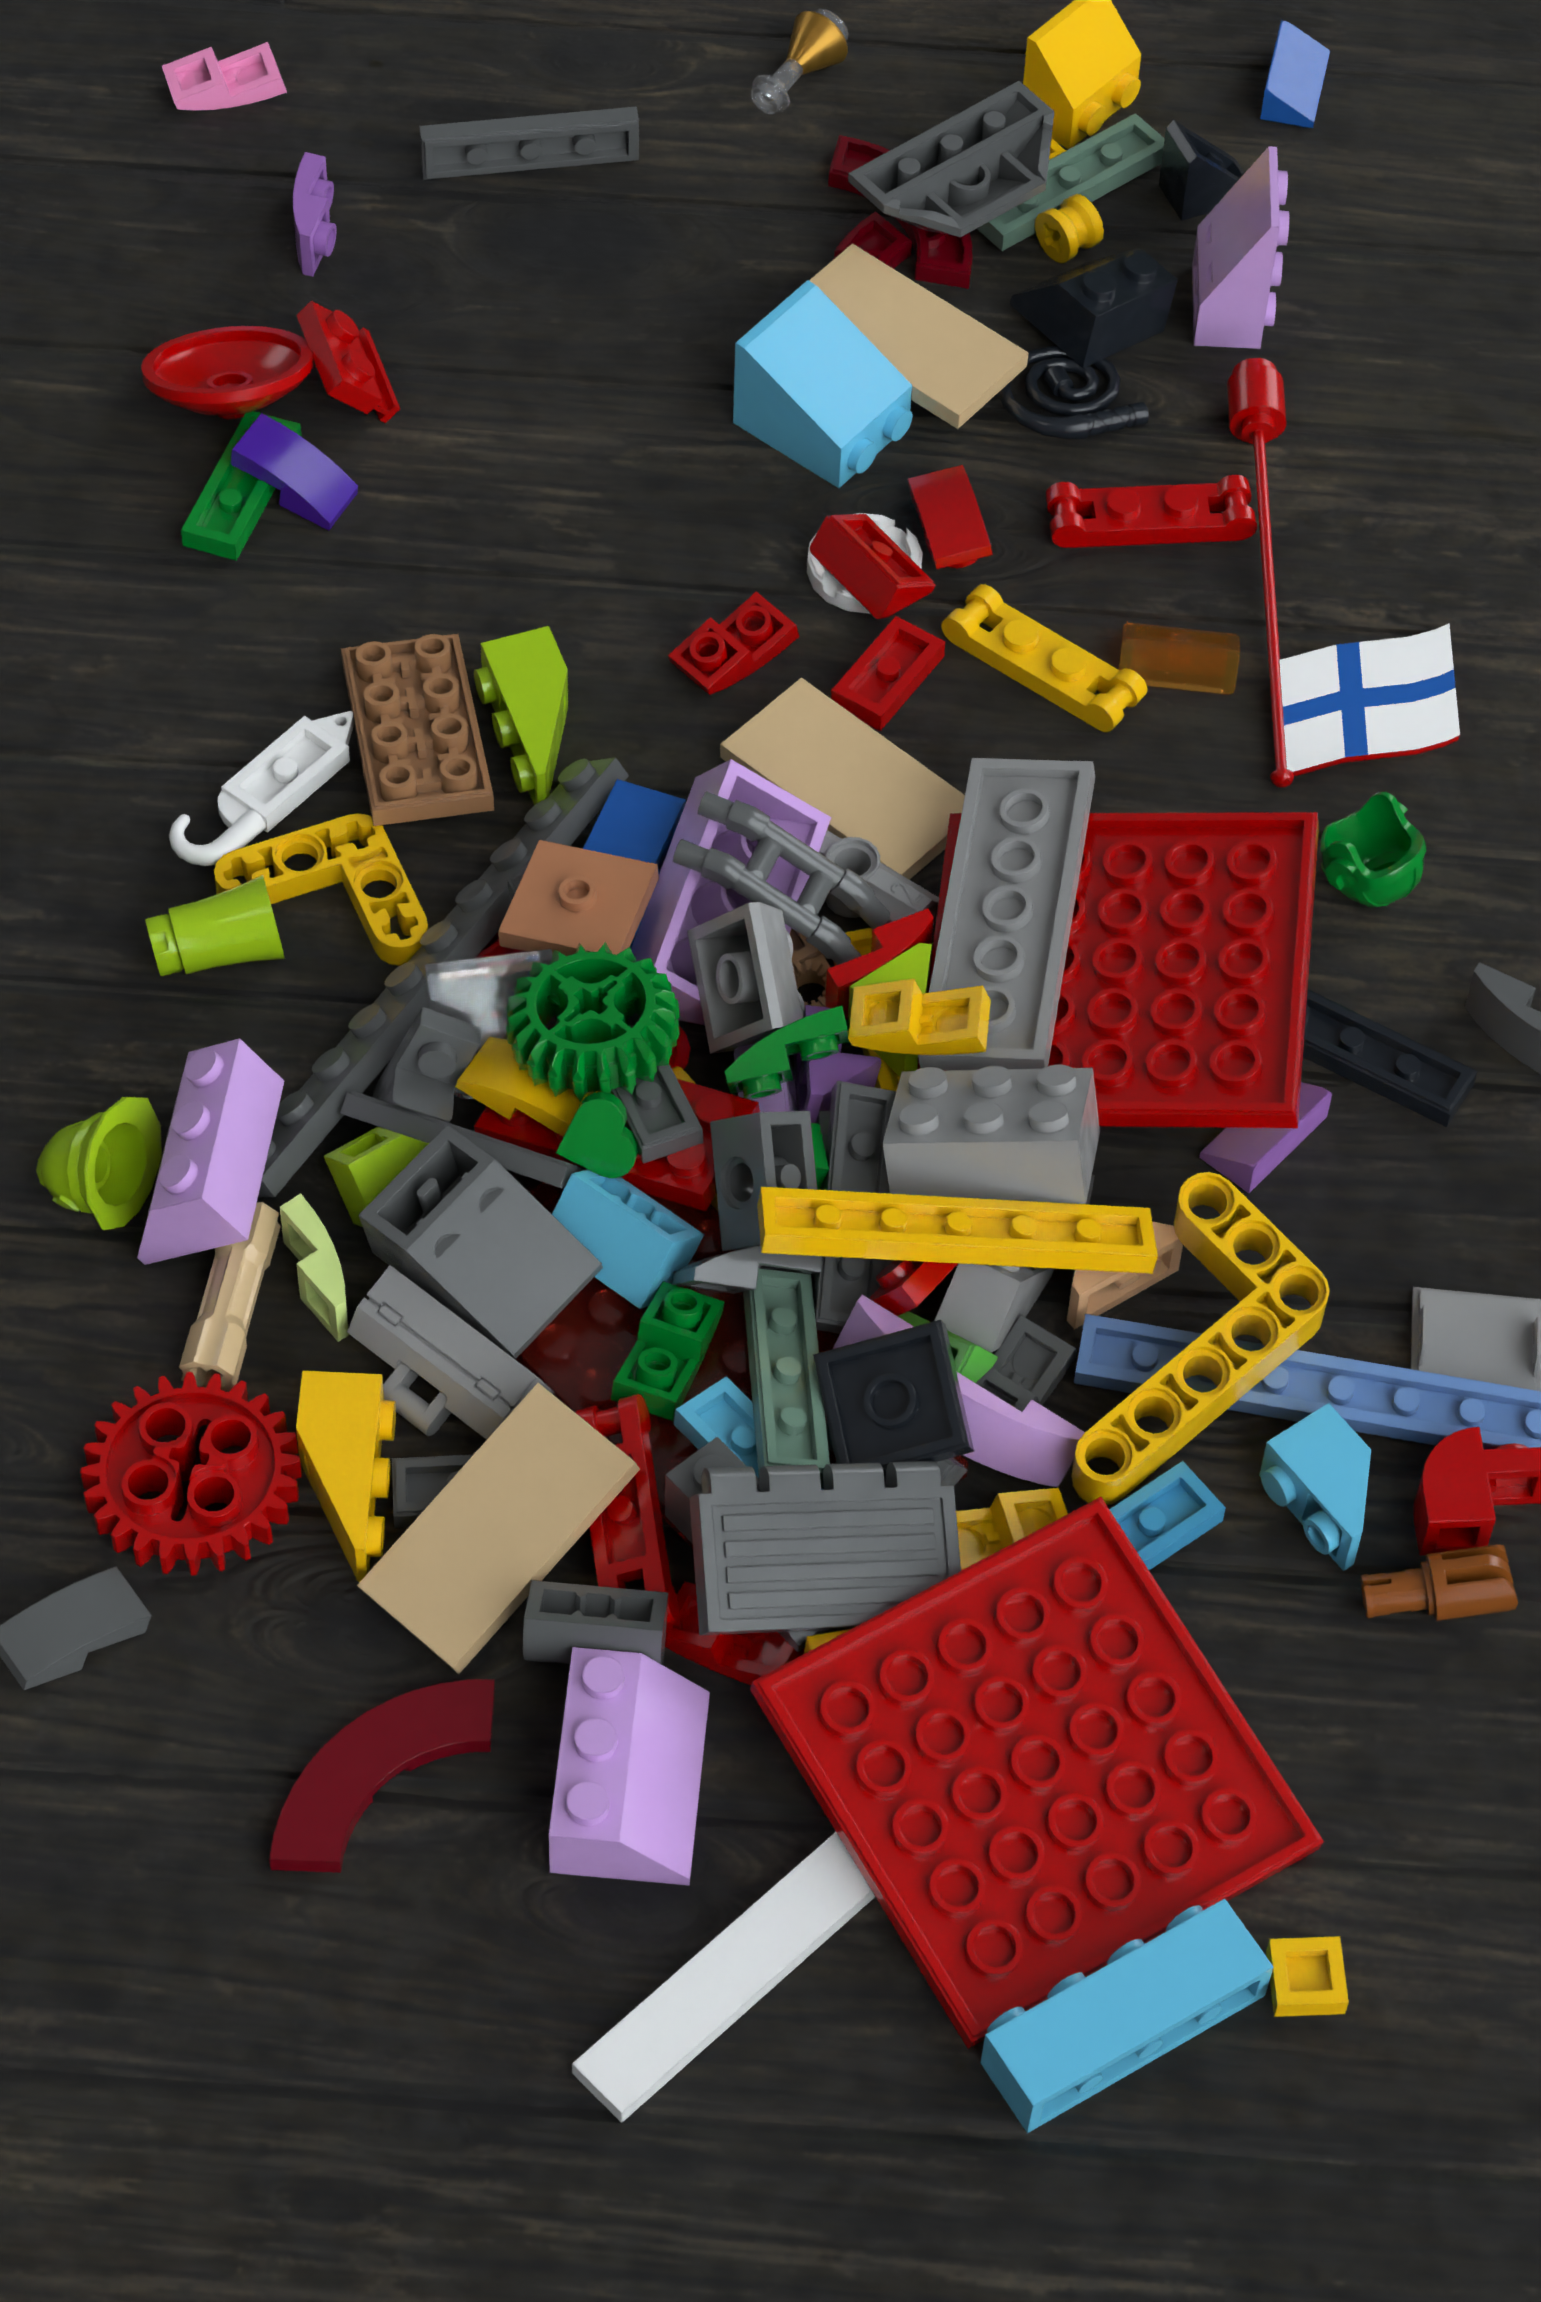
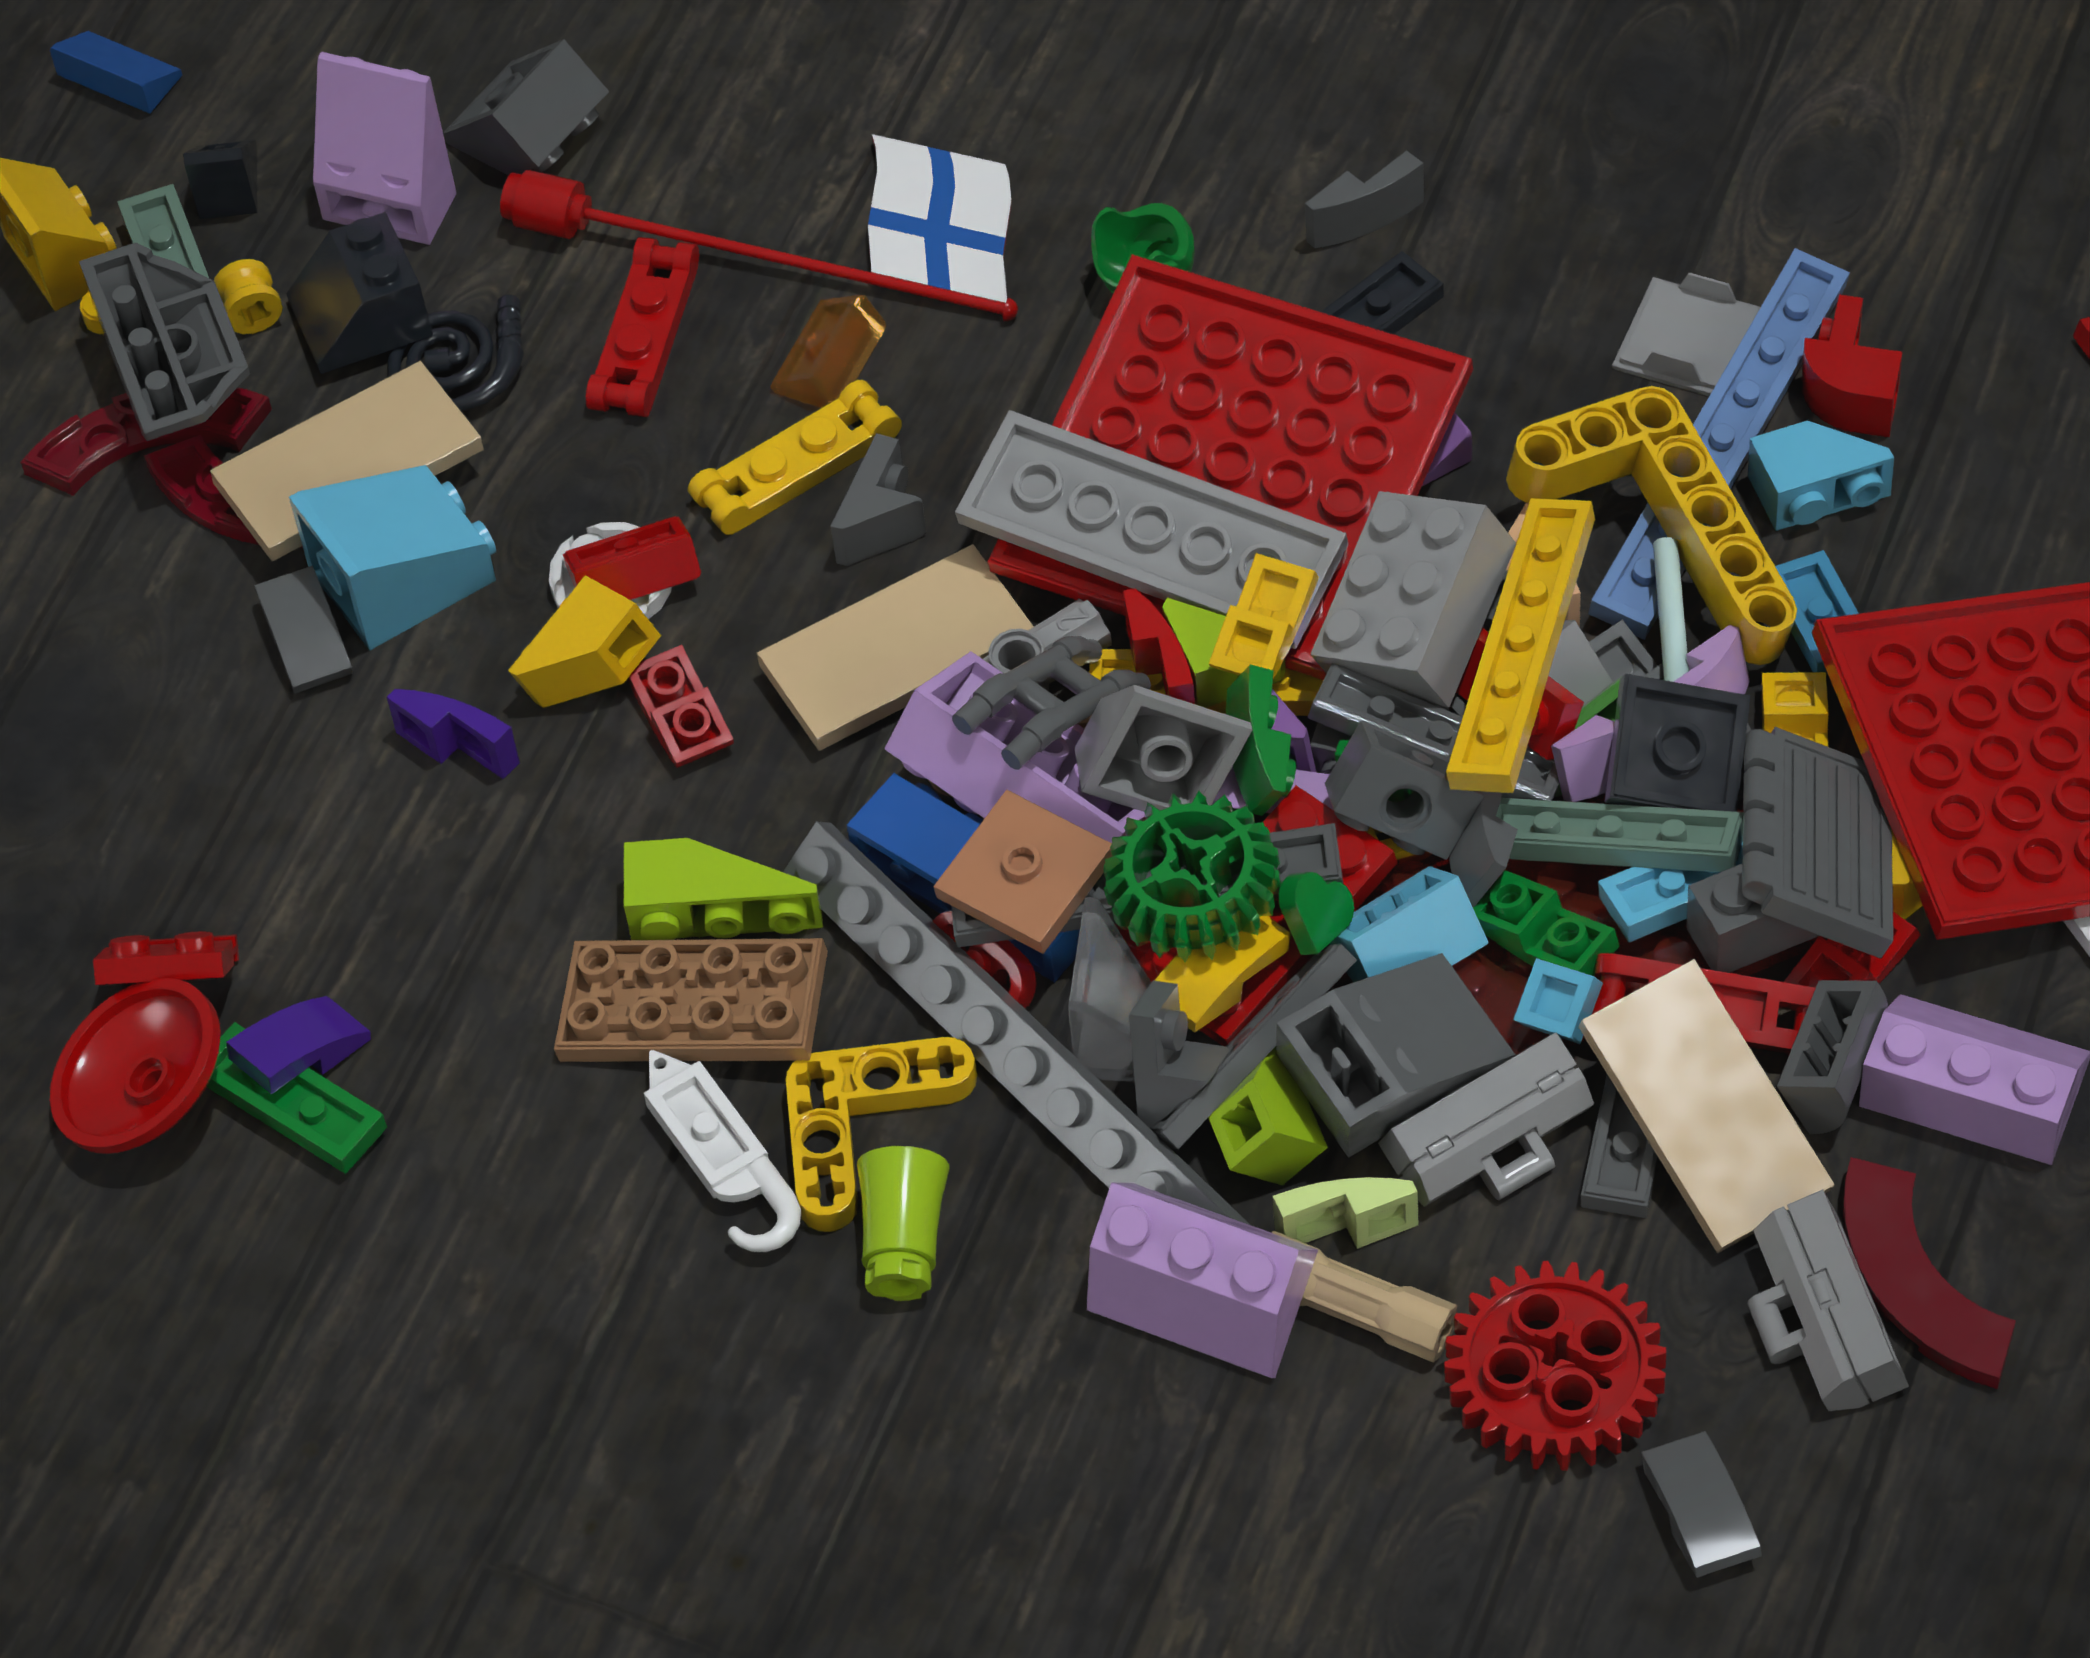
camera: 65 degrees left, 0 degrees up
lime piece [36,1097,162,1230] -> none
yellow slope [296,1371,396,1582] -> none
red plate [831,616,946,731] -> none
red slope [907,465,993,569] -> none
dark orange arm [1360,1545,1518,1621] -> none
none -> dark grey slope [254,566,353,694]
none -> dark purple slope [386,689,520,779]
none -> dark grey slope [443,39,609,176]
none -> yellow slope [508,575,661,708]
none -> dark grey slope [831,433,926,566]
none -> medium azure plate [1513,958,1603,1044]
none -> light aqua bar [1653,537,1689,682]
none -> light grey piece [1747,1189,1909,1411]

